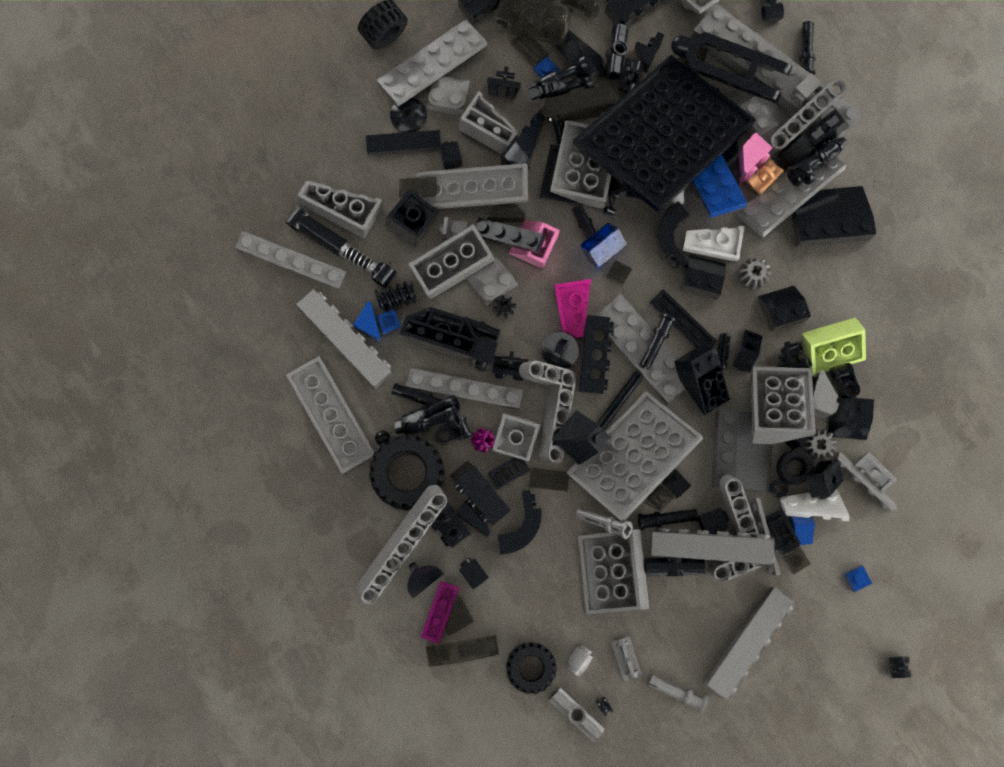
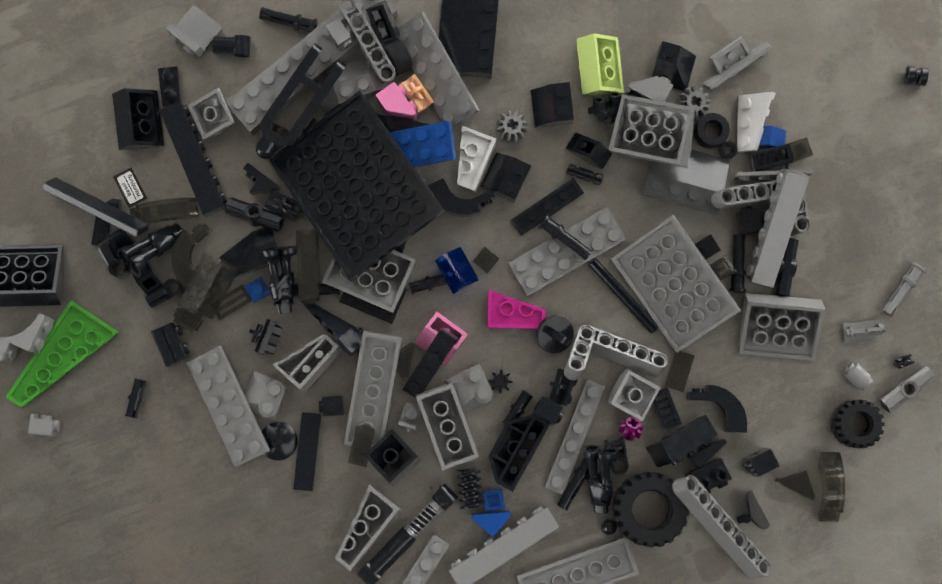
camera: 80 degrees left, 5 degrees up
black tyre [357,0,408,49] -> none
magenta plate [421,581,459,644] -> none
black slope [552,410,612,465] -> none
light grey pin [576,508,633,539] -> none
black brick [579,315,613,394] -> none
black piece [604,187,620,216] -> none
black slope [674,347,730,415] -> none
light grey brick [704,587,794,700] -> none
black piece [787,137,847,186] -> none
black brick [806,459,844,499] -> none
black piece [830,363,860,398] -> none
blue plate [844,566,872,592] -> none

